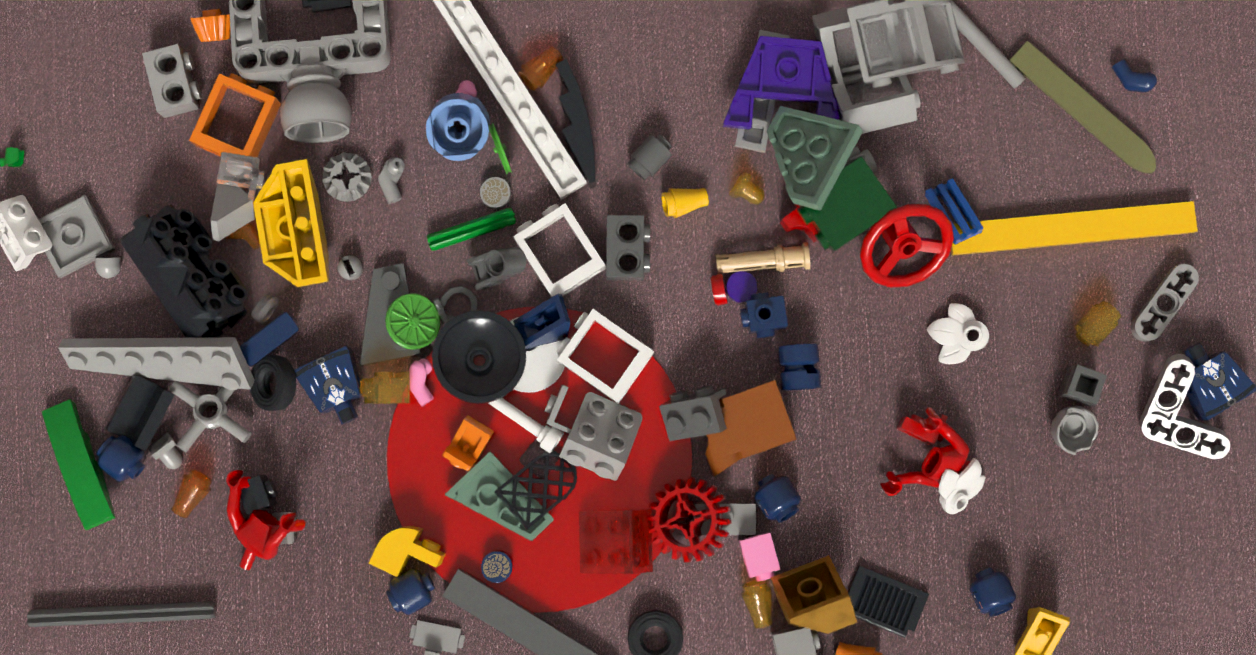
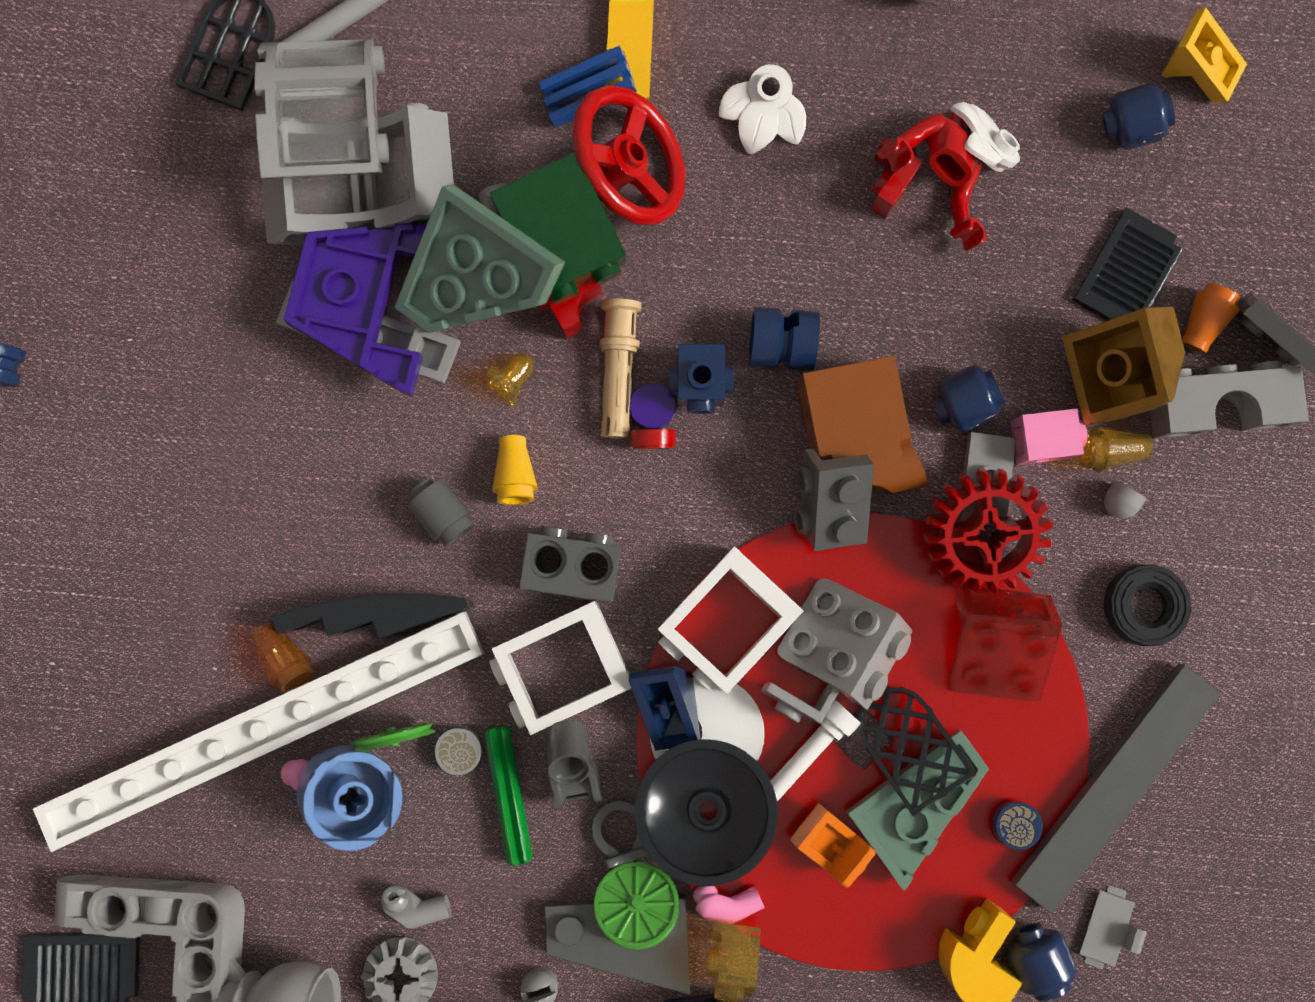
camera: 85 degrees left, 0 degrees up
none -> light grey hinge [1104,480,1147,519]

